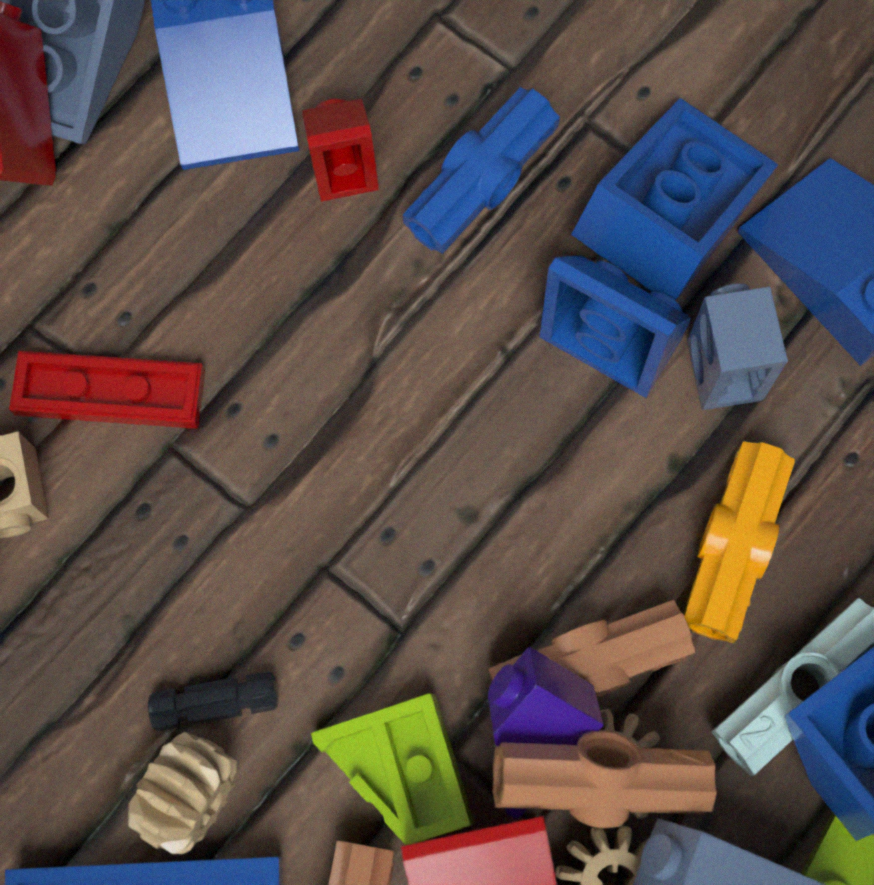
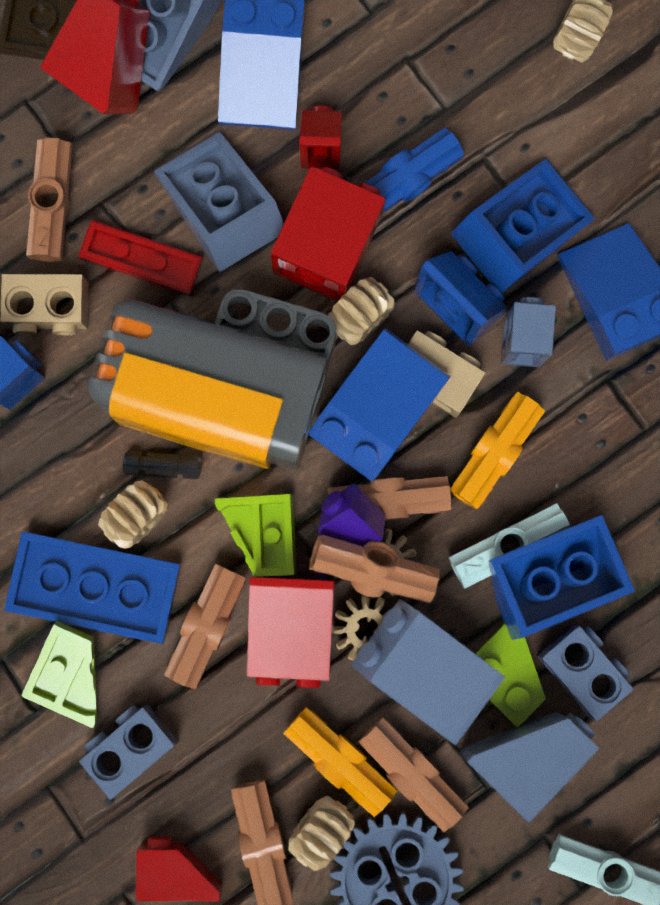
camera: 10 degrees right, 10 degrees up
none -> piece [88,289,336,470]
none -> sand blue slope [154,132,284,272]
none -> red slope [271,166,386,302]
none -> blue slope [307,328,451,482]
none -> tan gear [328,277,395,345]
none -> tan brick [408,330,485,418]

